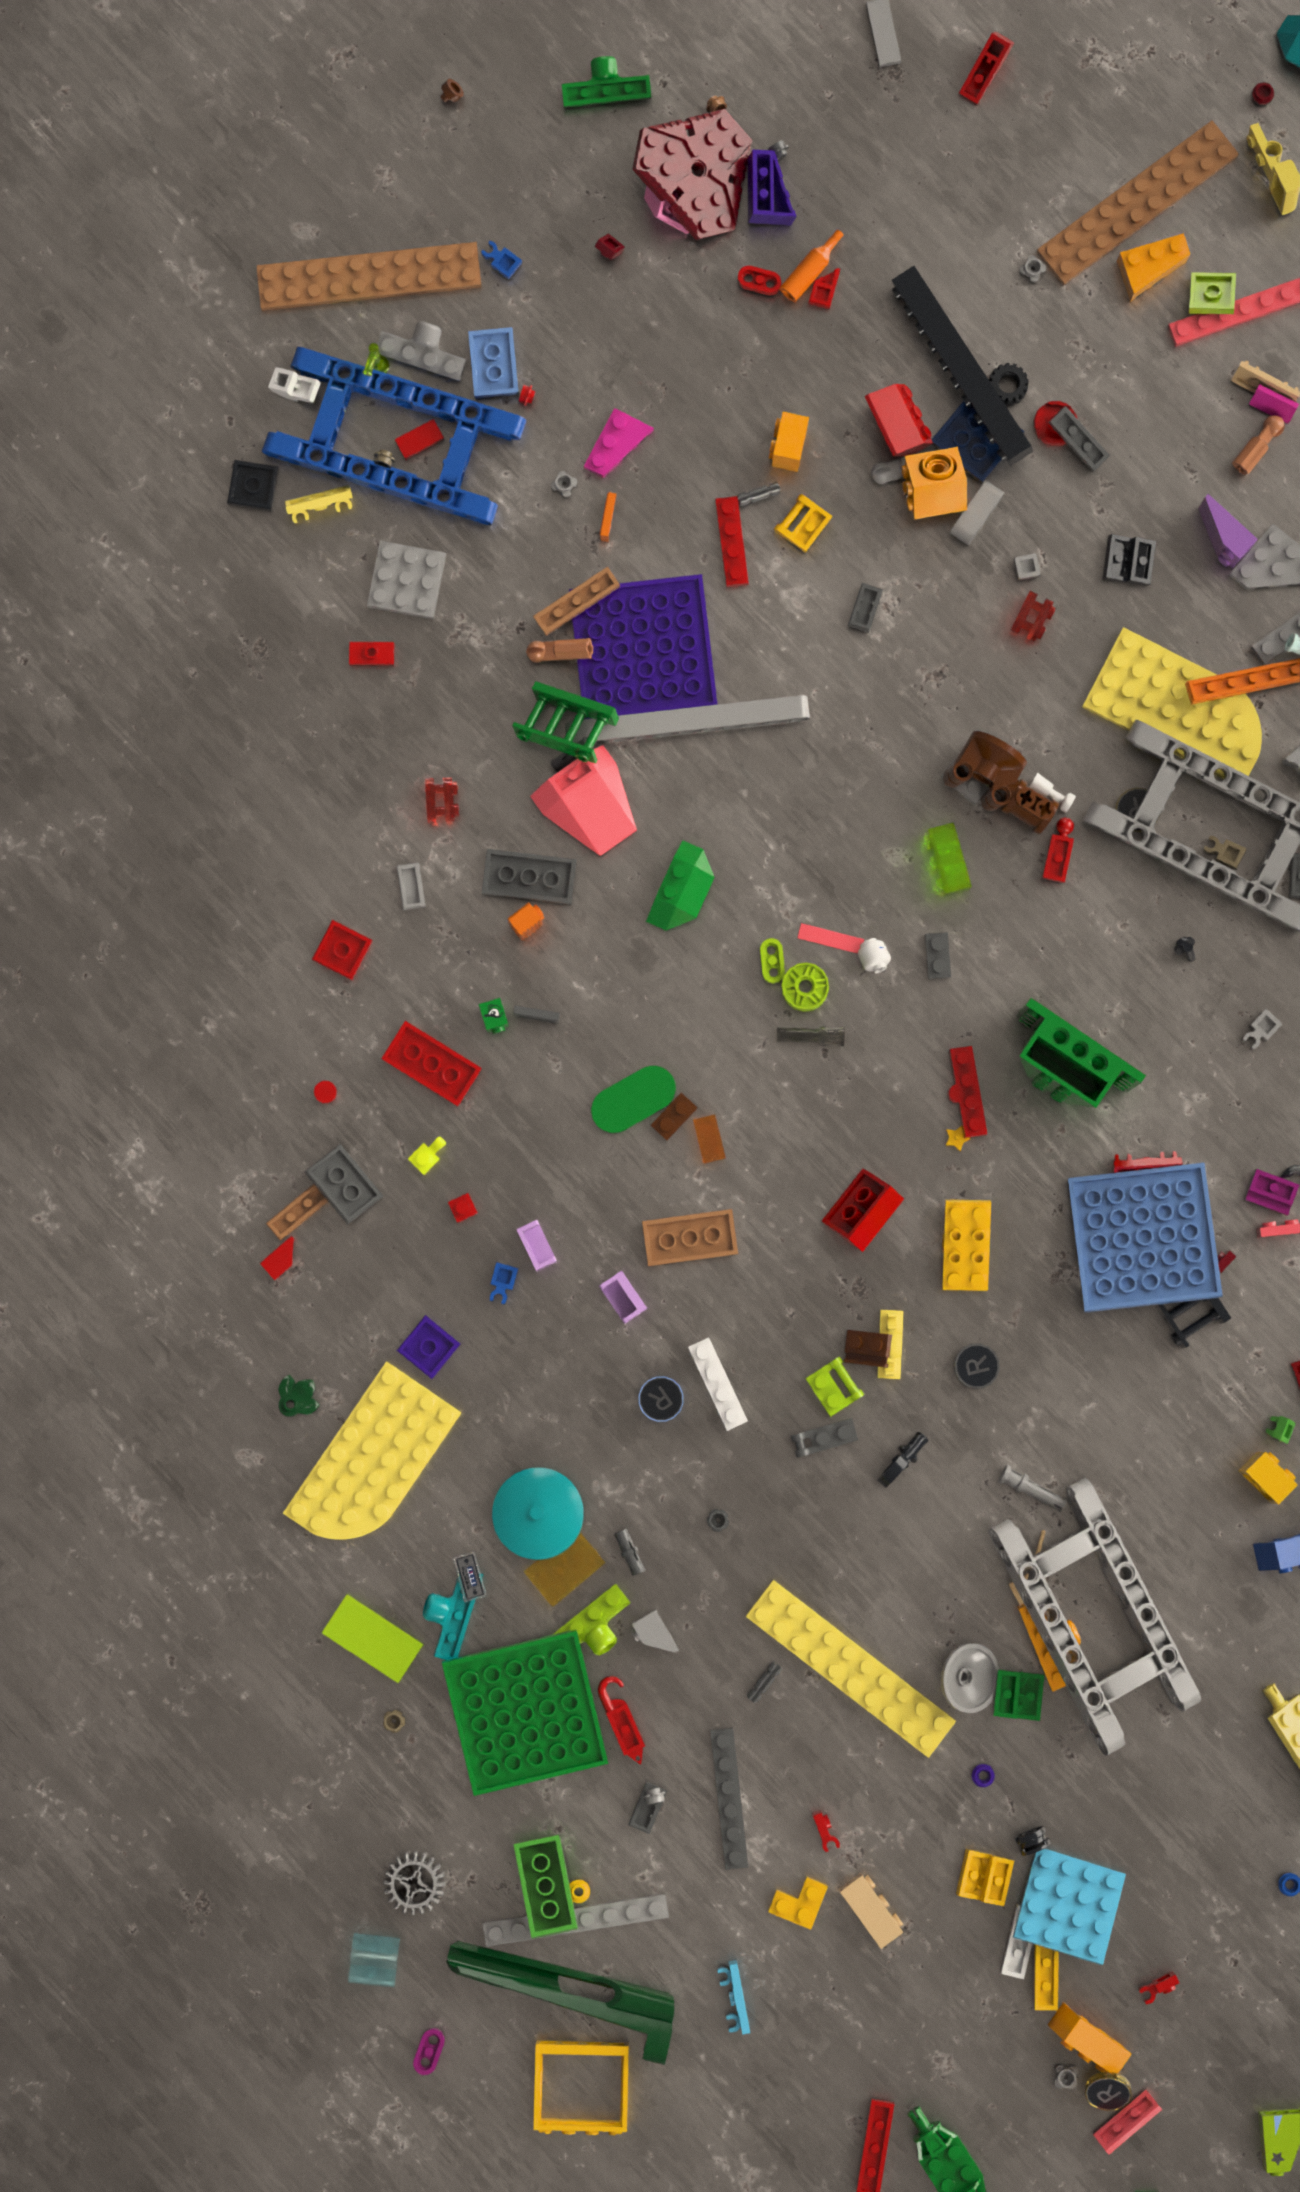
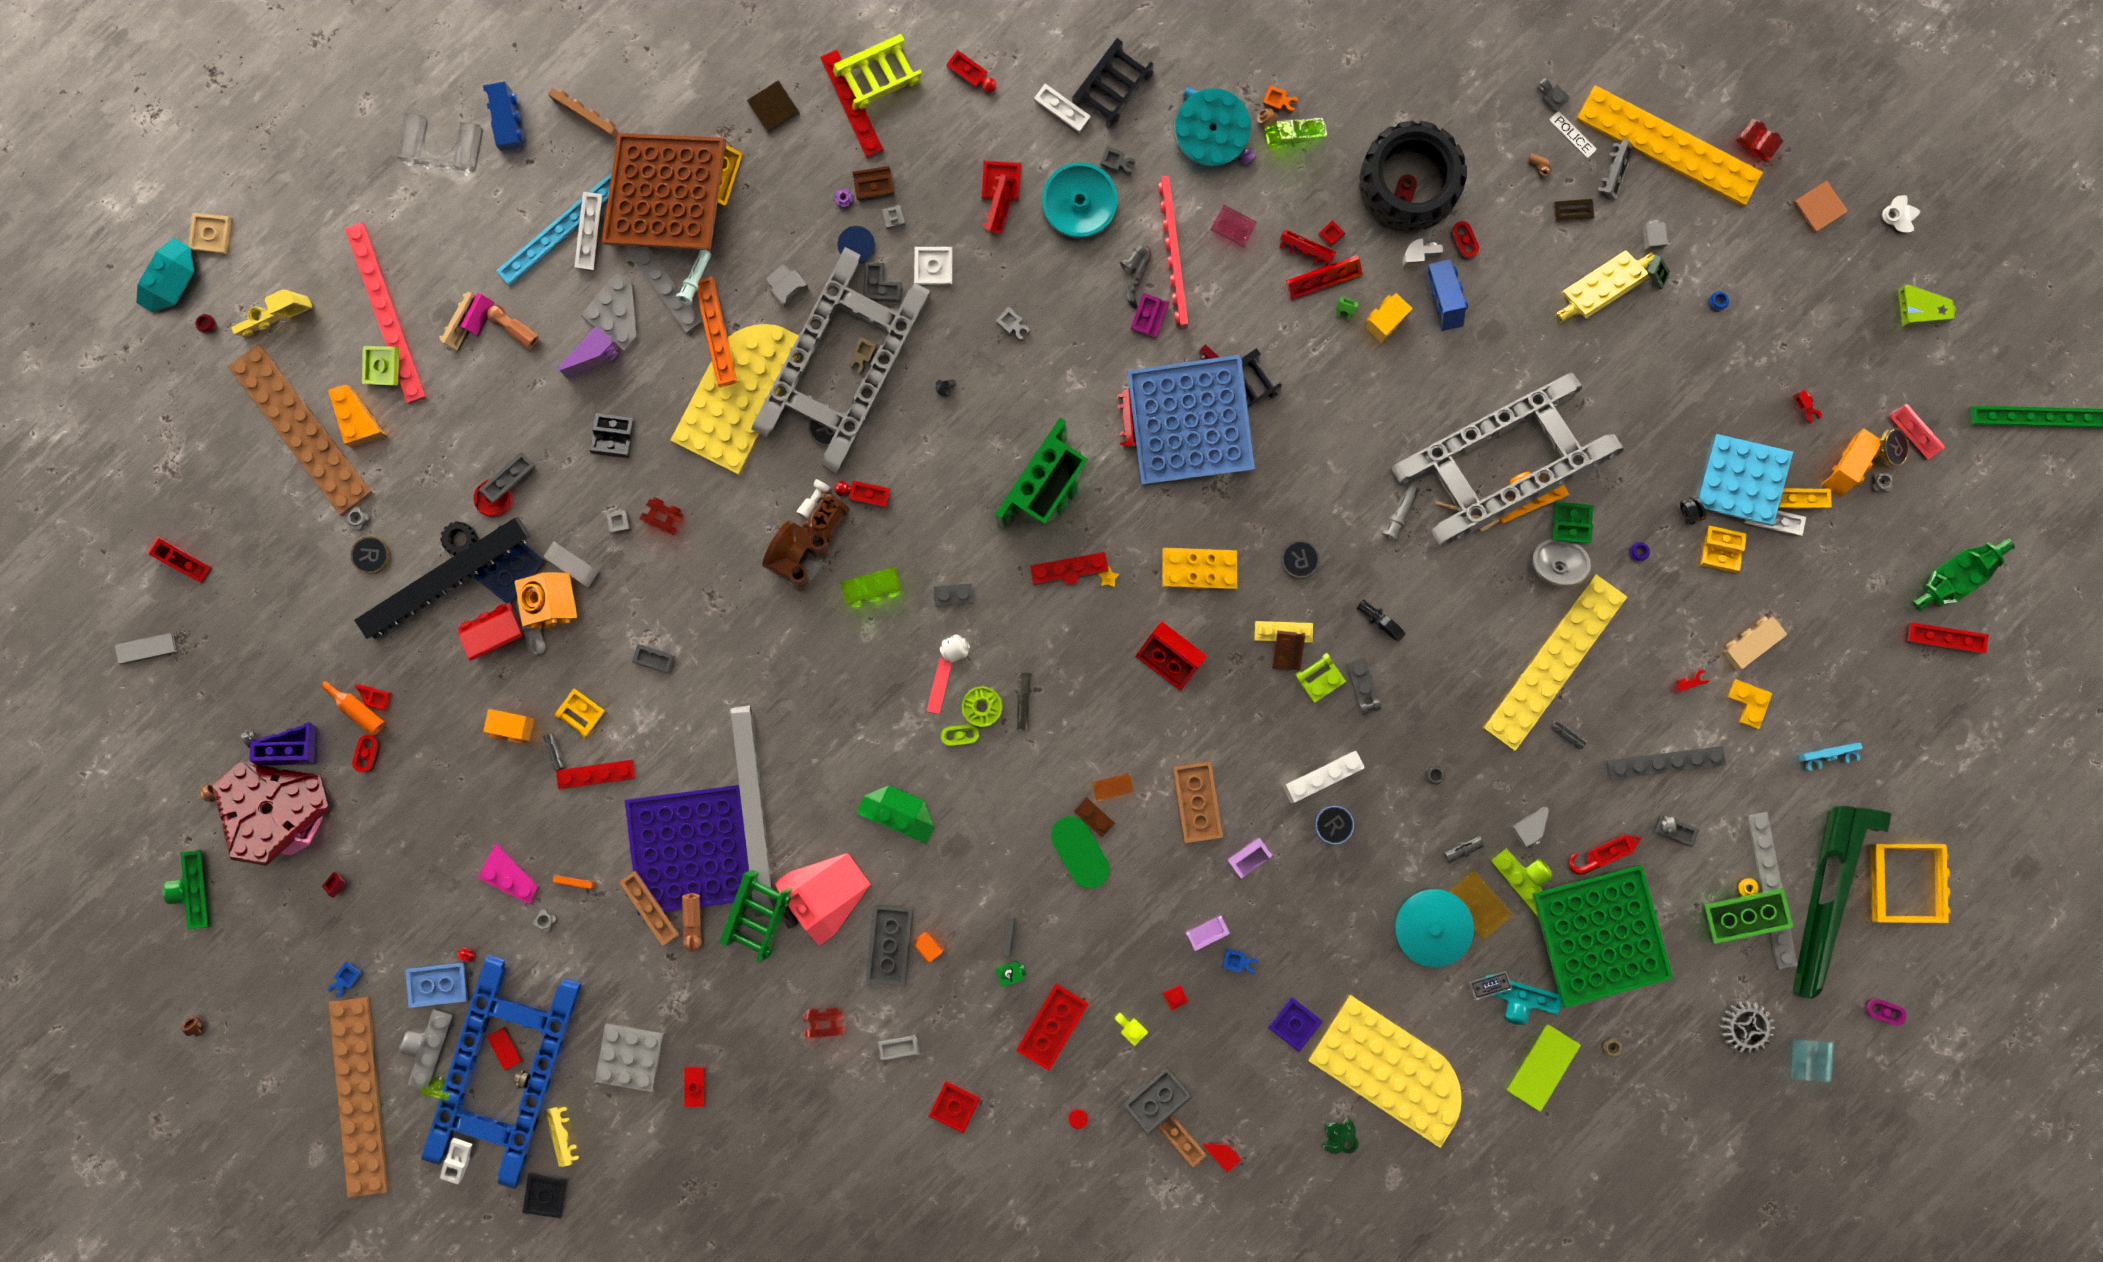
camera: 85 degrees left, 0 degrees up
none -> black tile [350,536,390,574]

